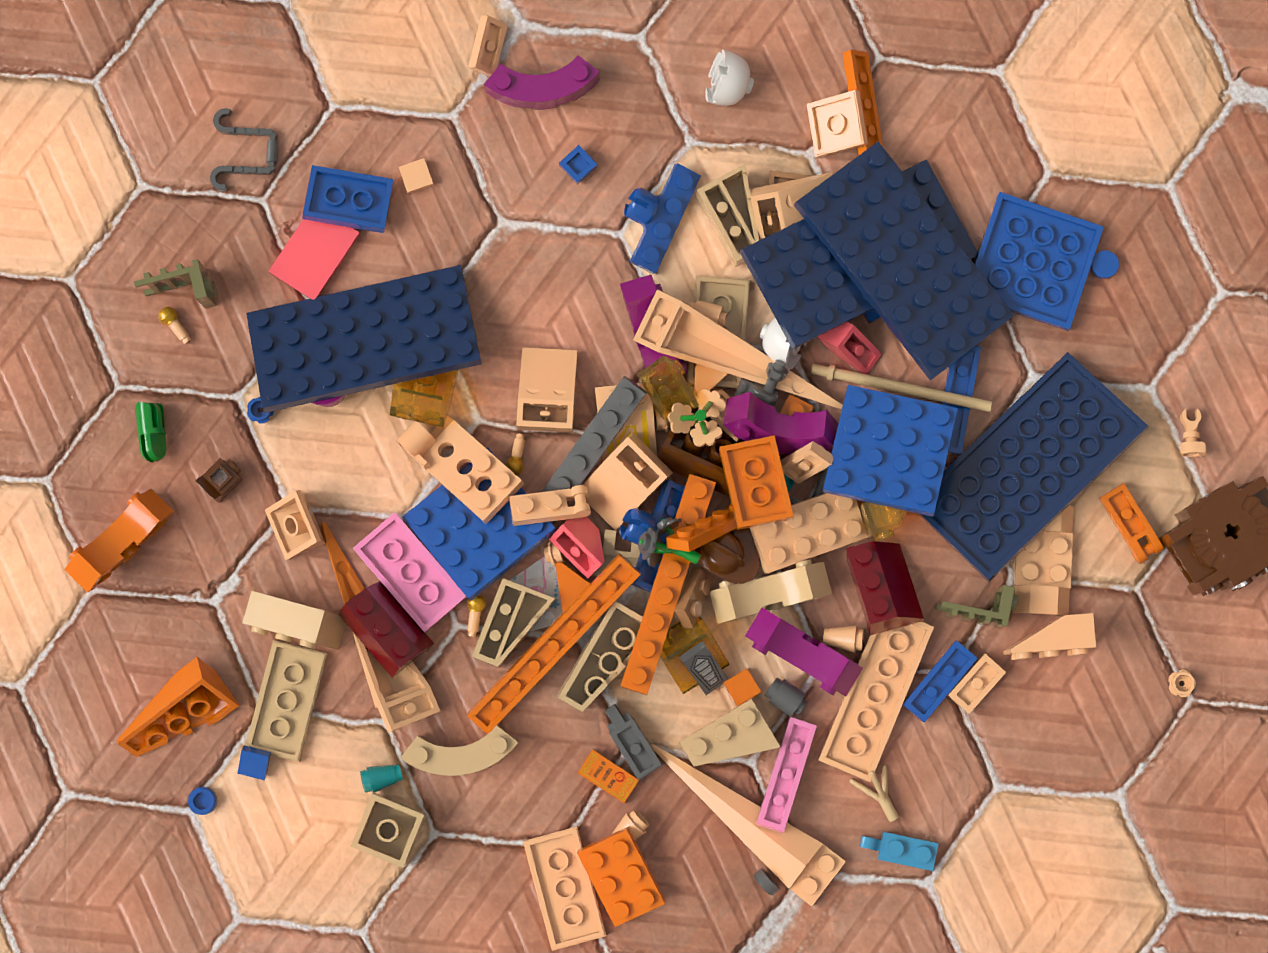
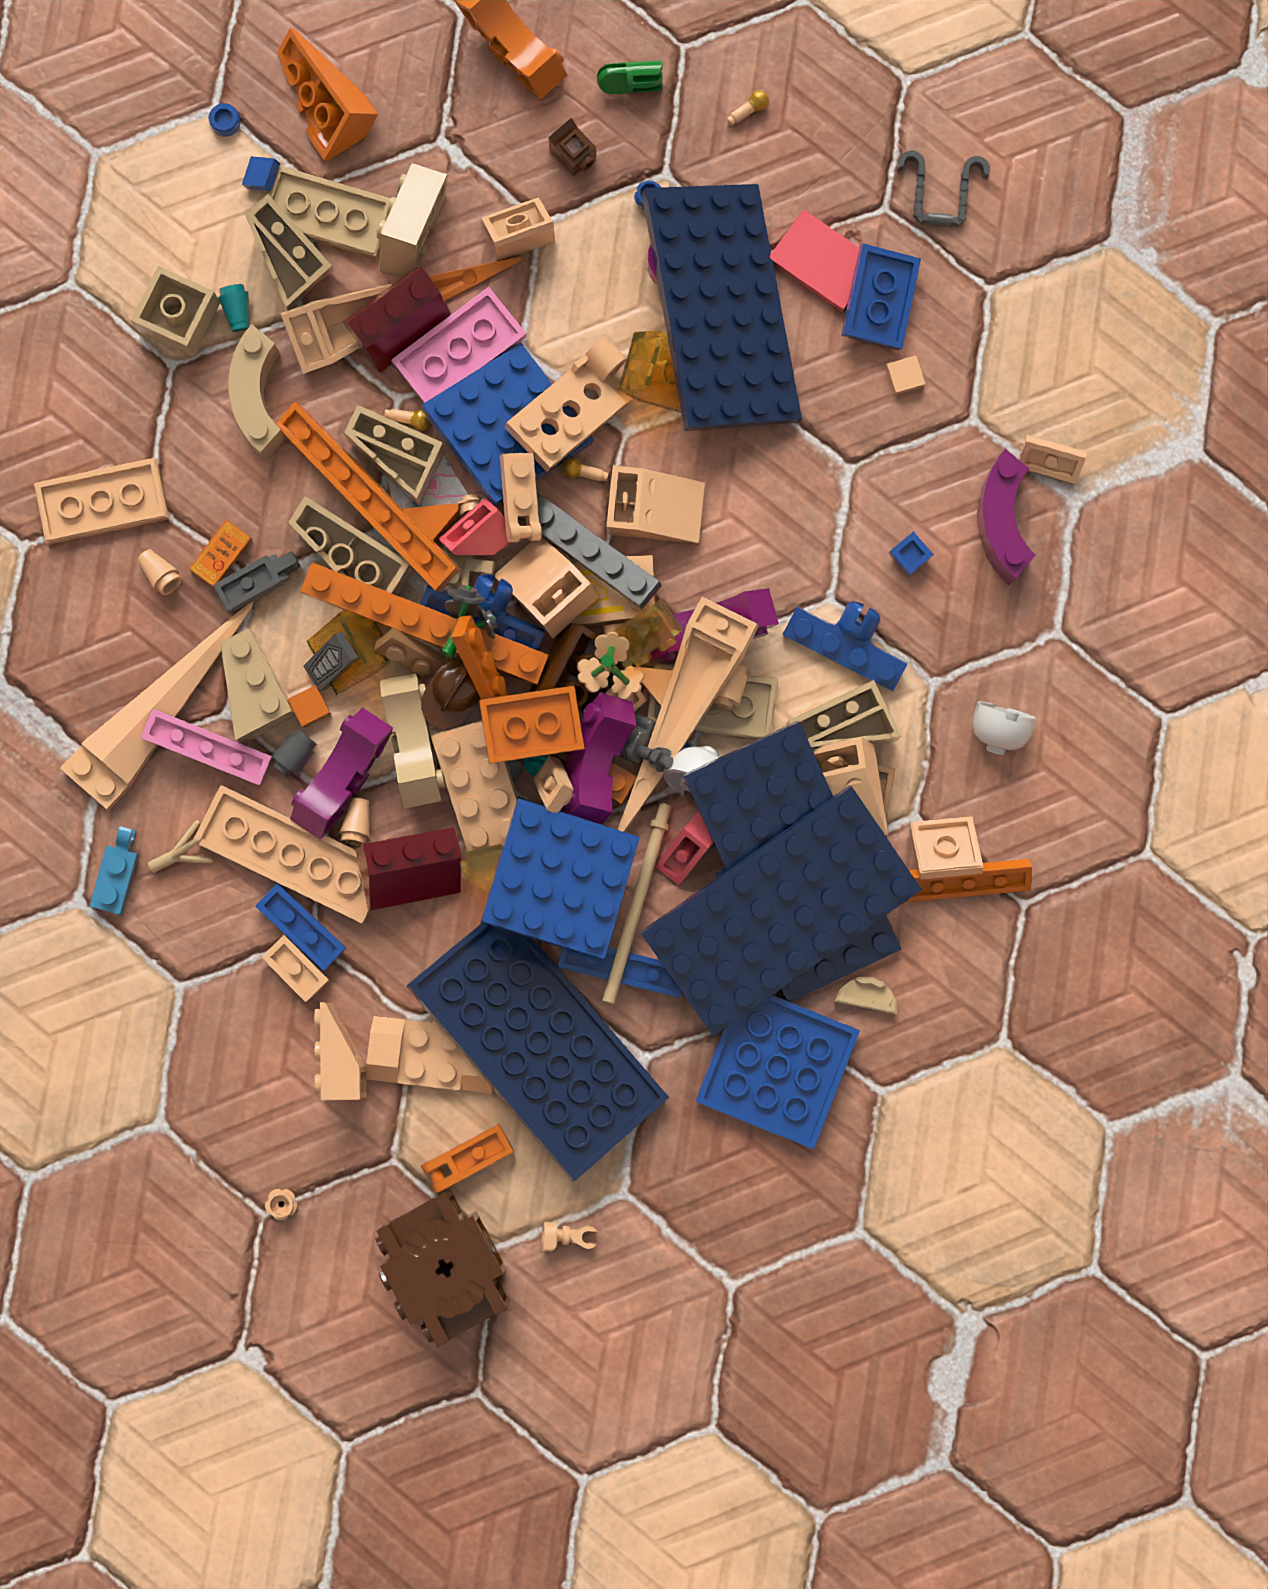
camera: 85 degrees right, 0 degrees up
olive plate [134,259,218,309] -> none
orange plate [577,827,666,927] -> none
dark grey tile [754,868,780,895] -> none
olive plate [935,585,1018,629] -> none
blue tile [1090,251,1119,279] -> none
none -> tan wedge [245,194,333,310]
none -> tan tile [834,977,897,1015]

